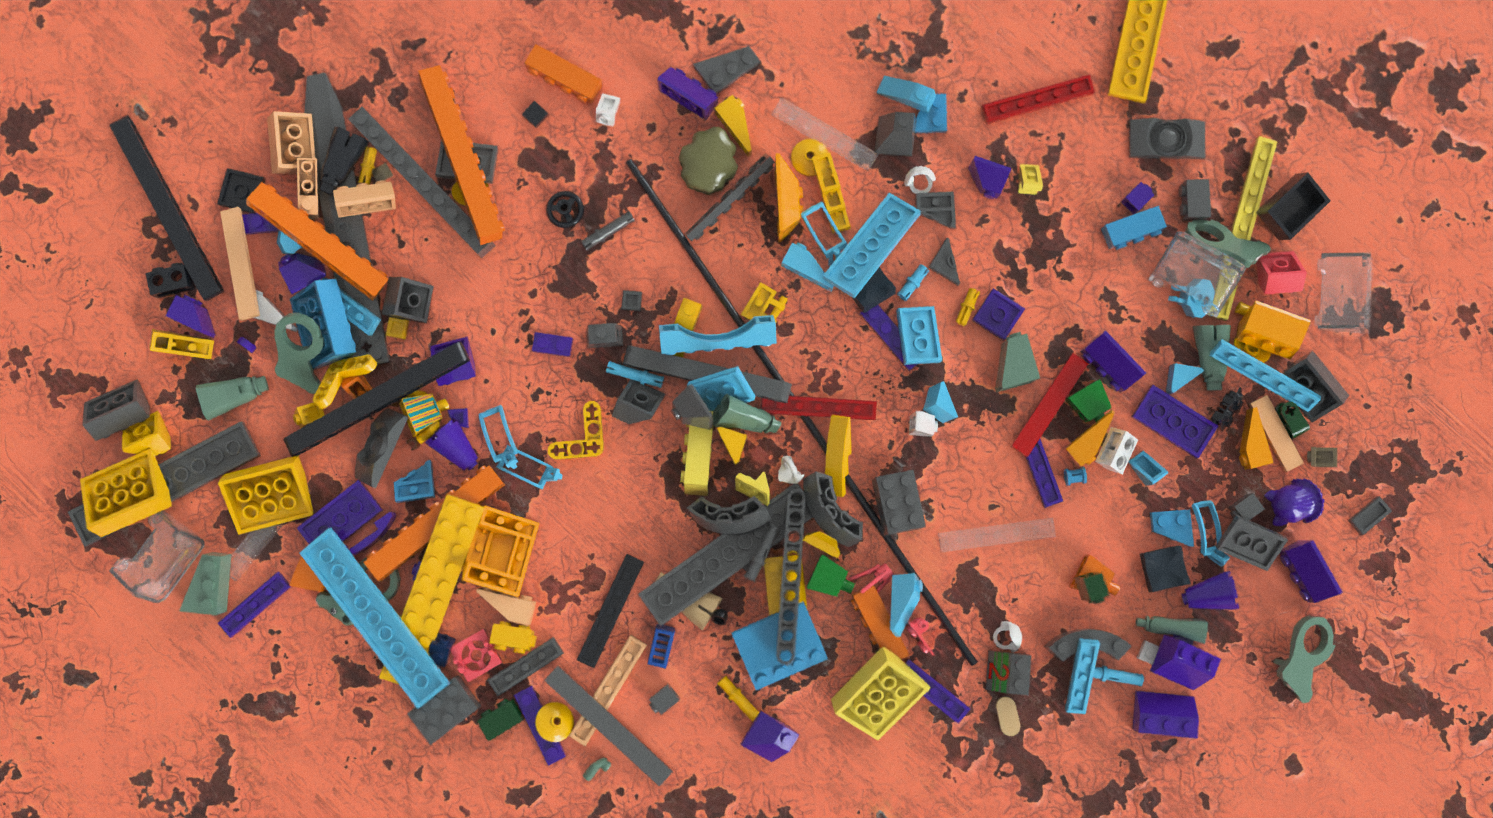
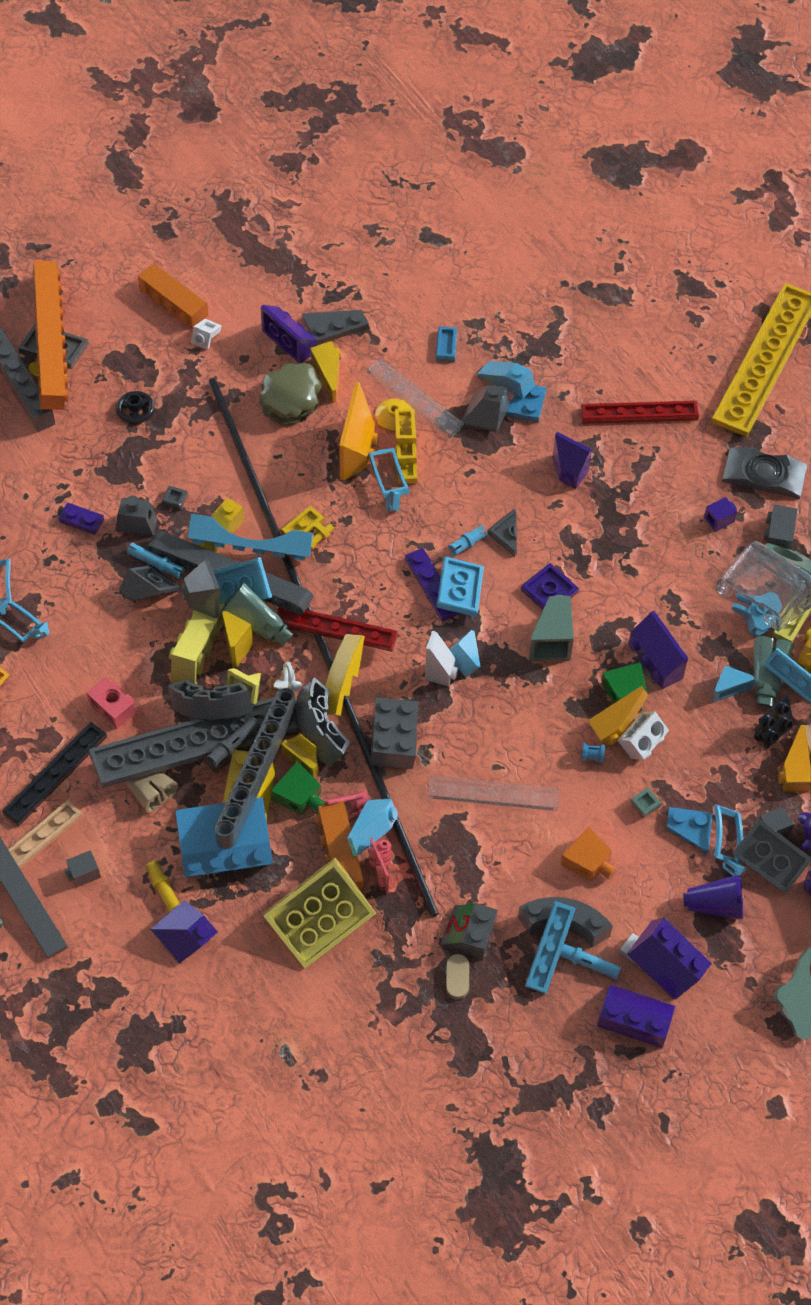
camera: 15 degrees right, 25 degrees down
black tile [522,101,549,128] -> none
yellow beam [548,401,604,460] -> none
dark grey pin [581,211,635,251] -> none
blue slope [647,624,676,669] -> none
dark grey wing [685,153,775,241] -> none
black hinge [711,608,728,625] -> none
medium azure slope [781,243,834,292] -> none
medium azure plate [823,193,921,299] -> none
black brick [852,267,896,313] -> none
white piece [904,166,936,194] -> none
dark purple plate [905,659,970,724] -> none
dark grey wing [915,192,956,229] -> none
yellow axle [956,288,980,326] -> none
white piece [993,621,1022,653] -> none
red tile [1010,353,1089,457] -> none
light yellow slope [1018,164,1043,194] -> none
dark purple tile [1026,439,1063,508] -> none
dark green brick [1074,572,1110,604] -> none
dark azure brick [1101,206,1167,250] -> none
medium azure slope [1128,451,1168,486] -> none
dark purple plate [1132,385,1218,459] -> none
sand green piece [1135,616,1208,644] -> none
black brick [1140,546,1191,592] -> none
none -> coral brick [86,677,136,729]
none -> dark azure tile [436,326,457,362]
none -> sand green plate [630,787,662,818]

